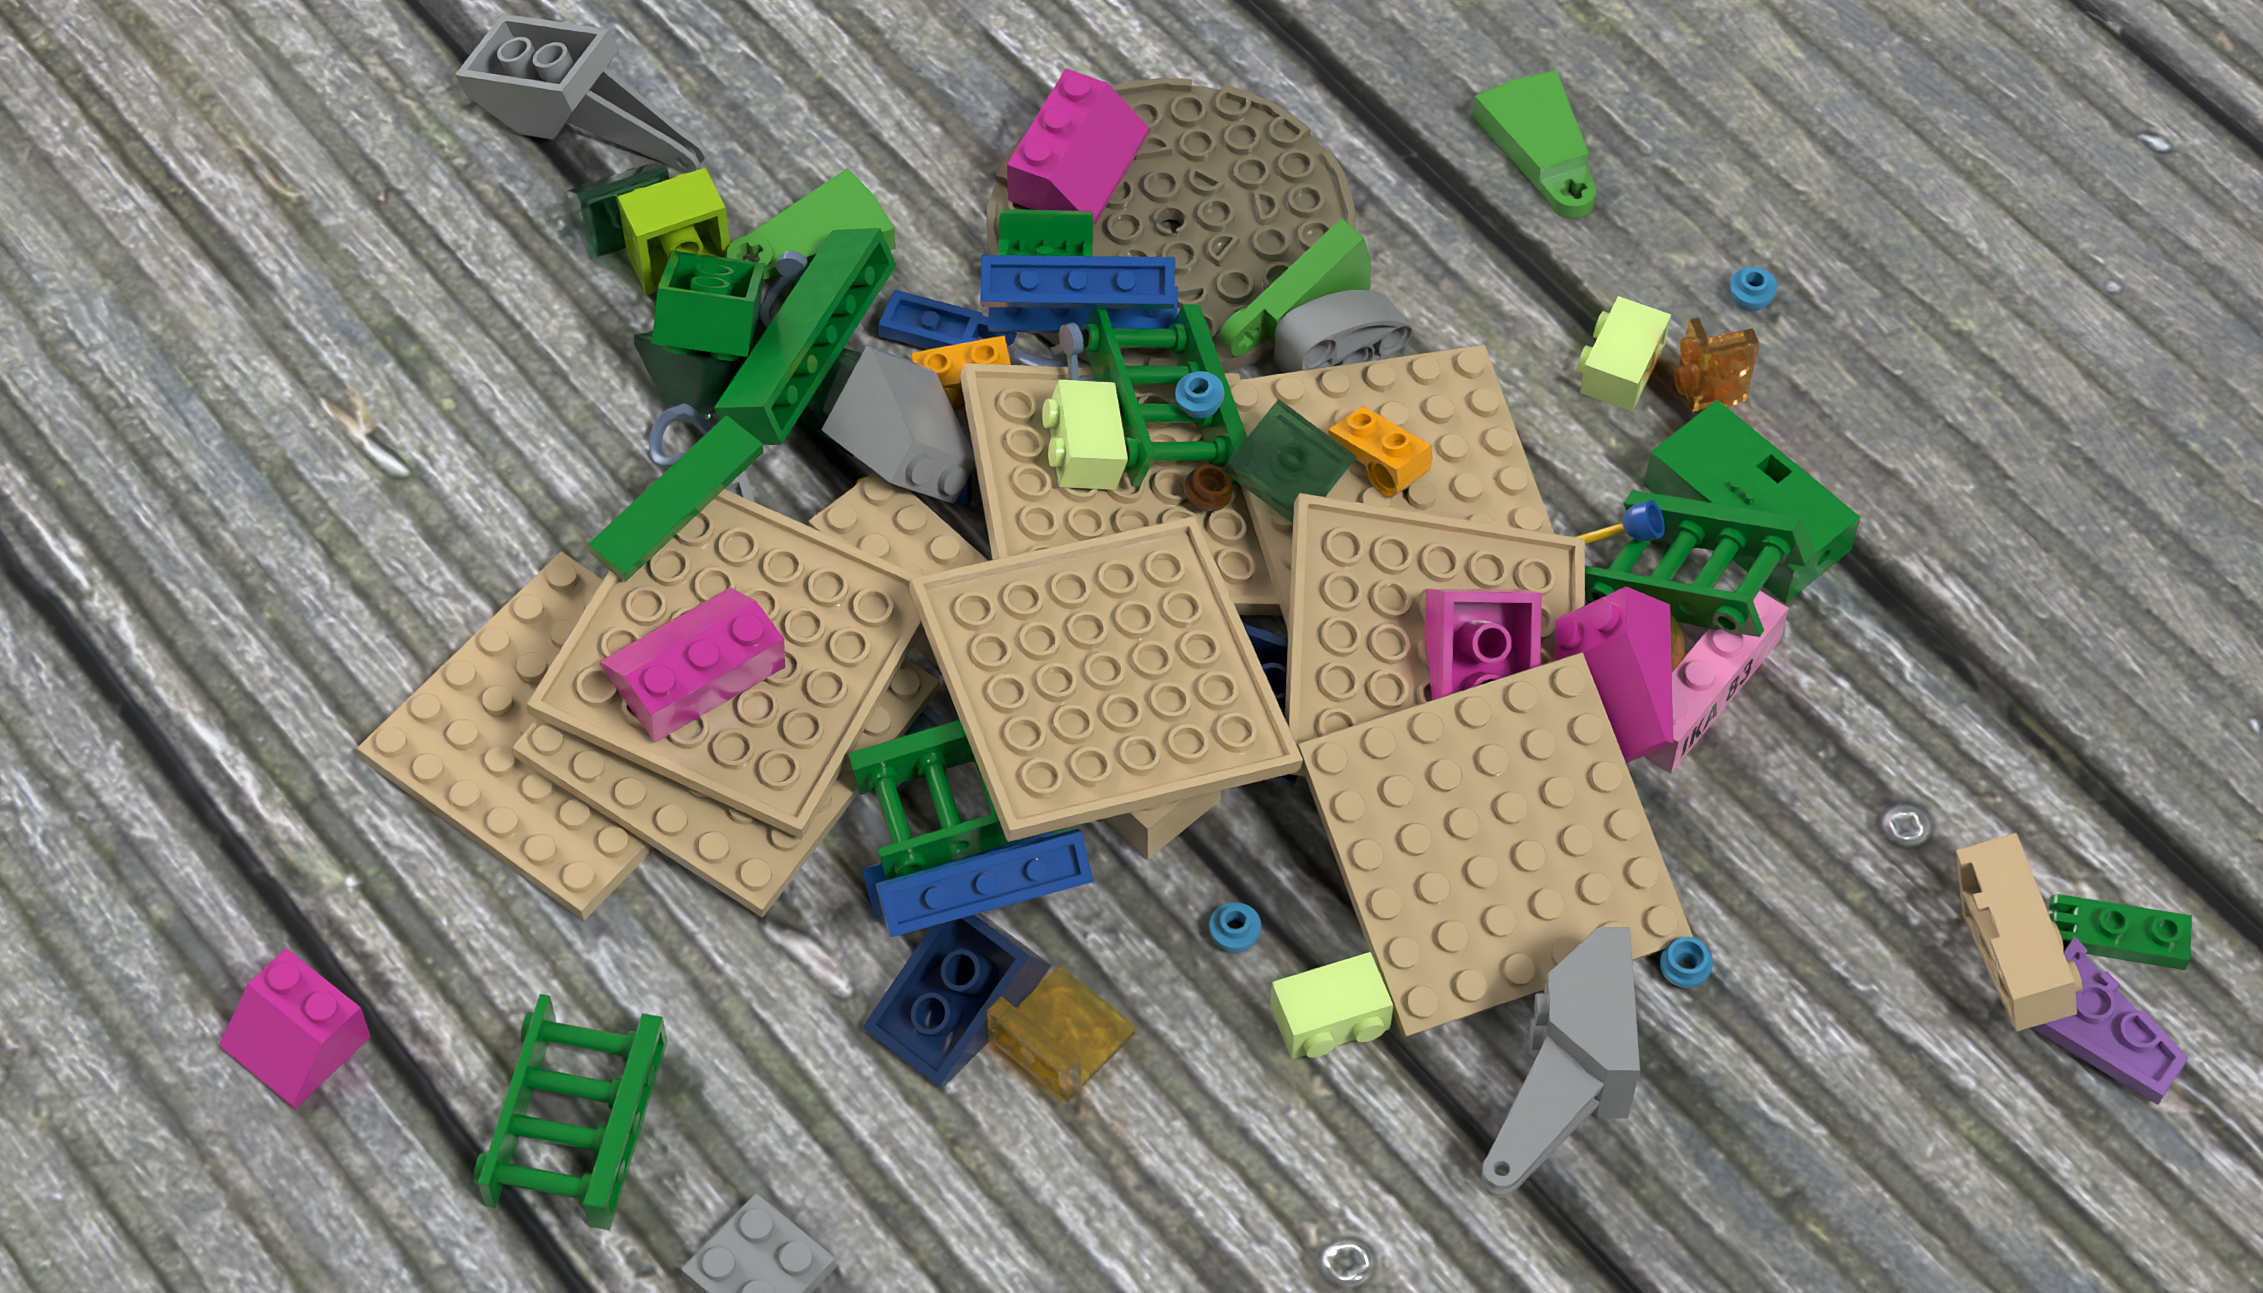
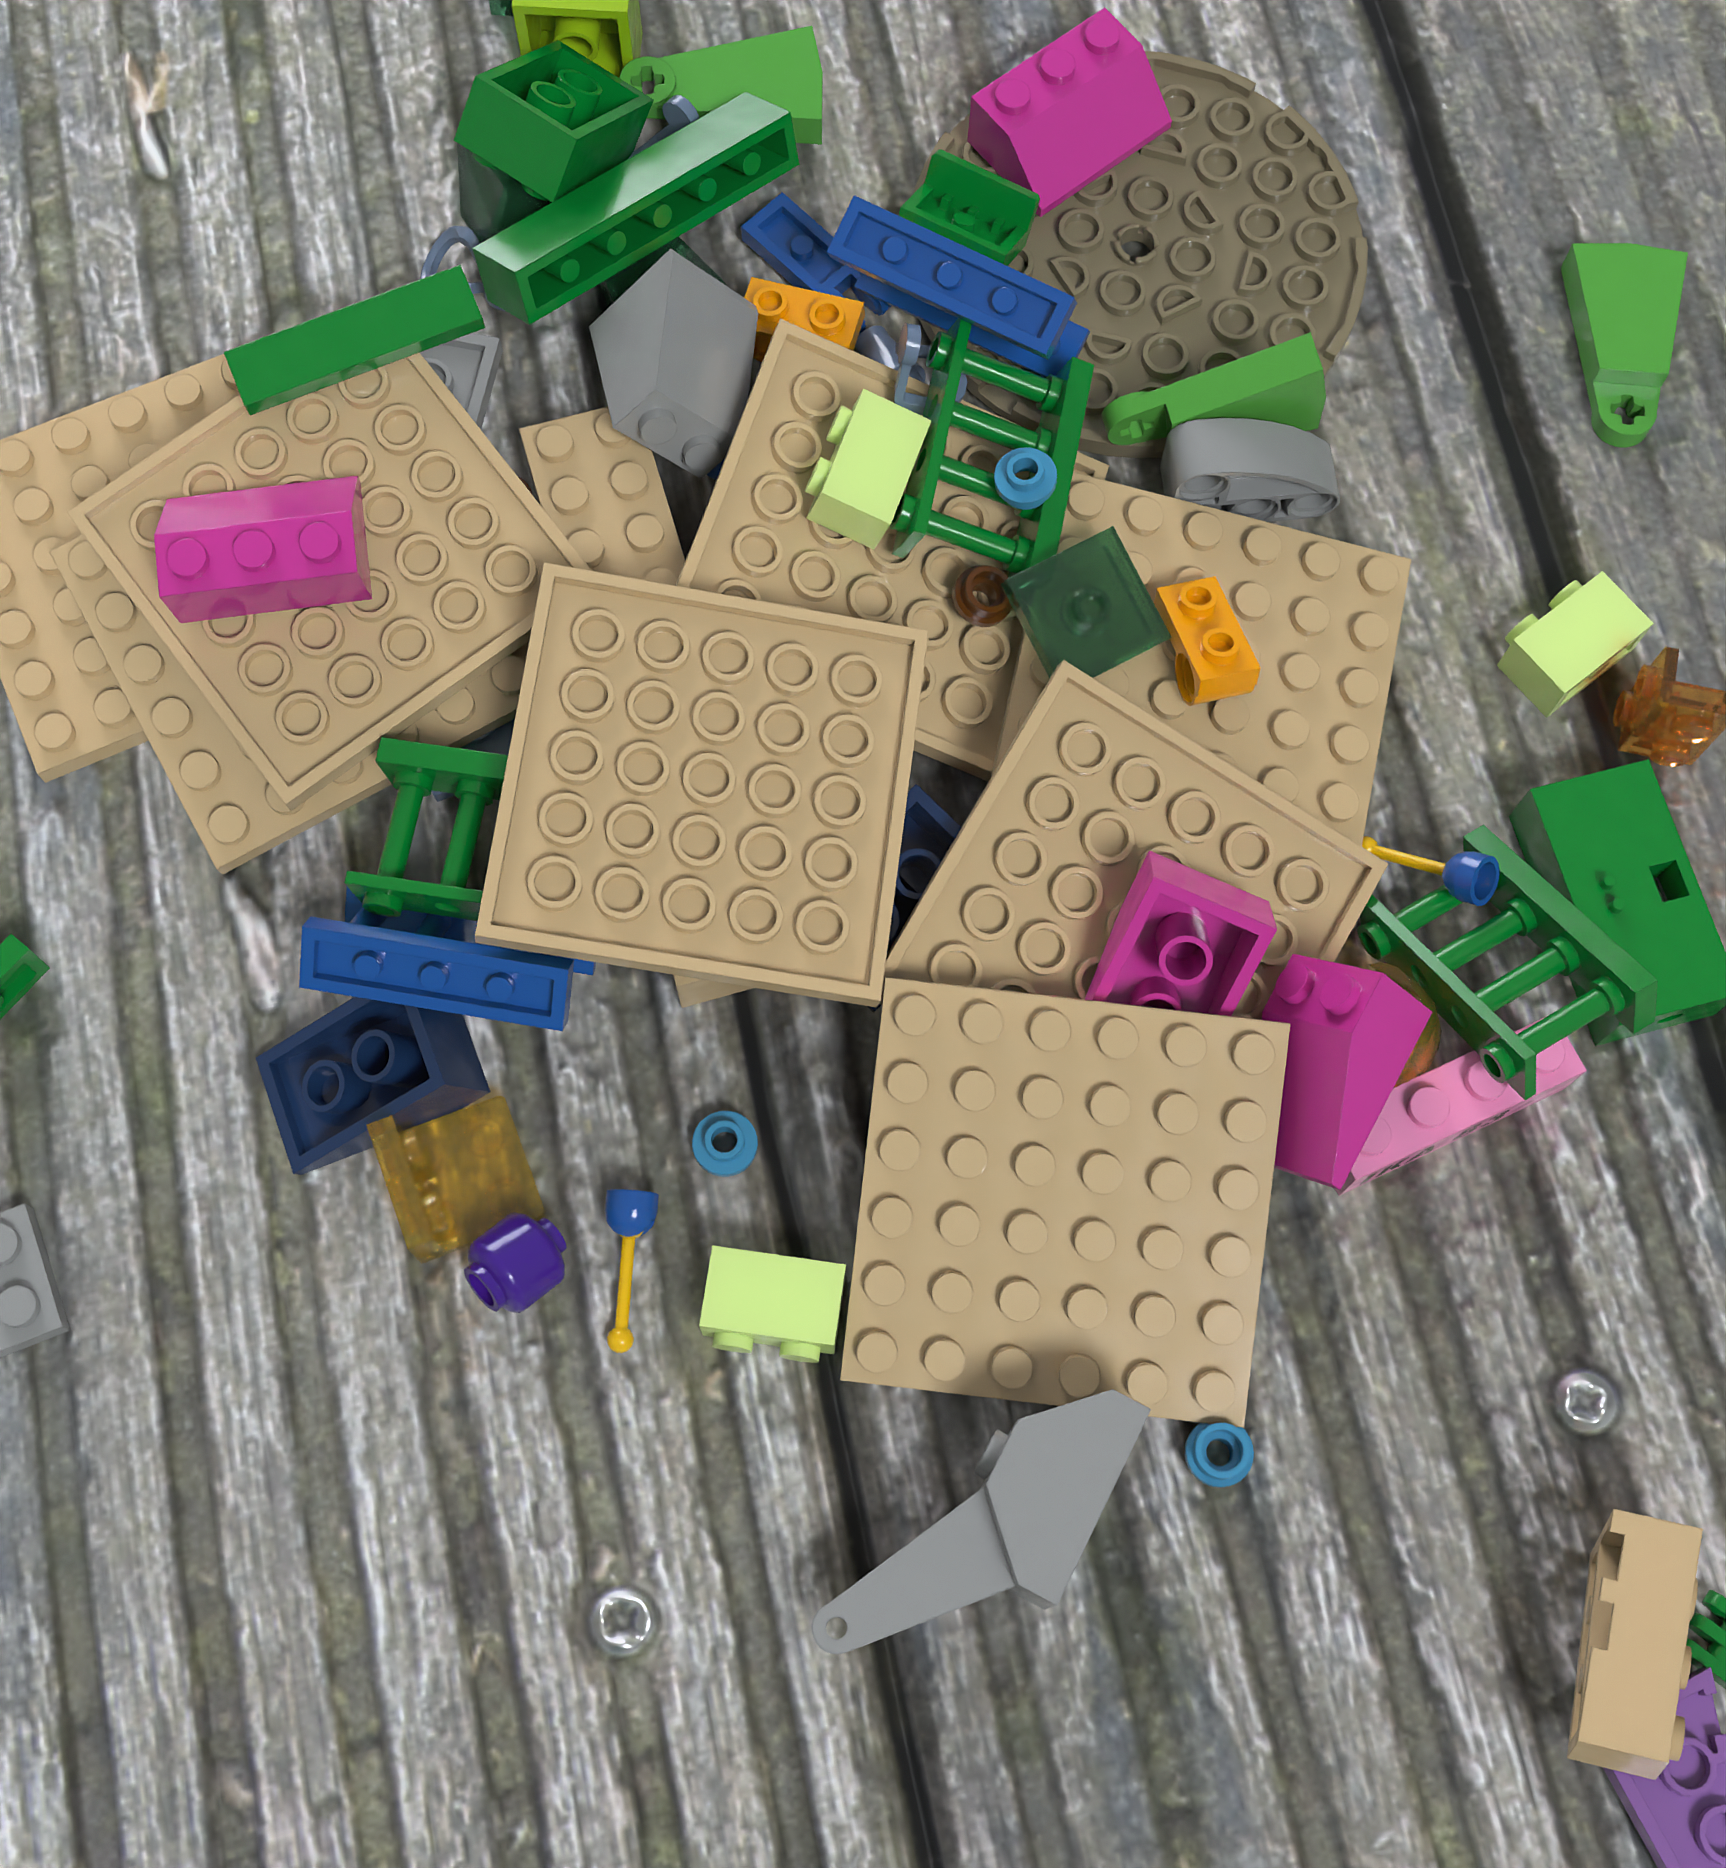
camera: 25 degrees right, 15 degrees up
none -> dark purple head [464,1212,567,1313]
none -> hinge [604,1189,659,1353]

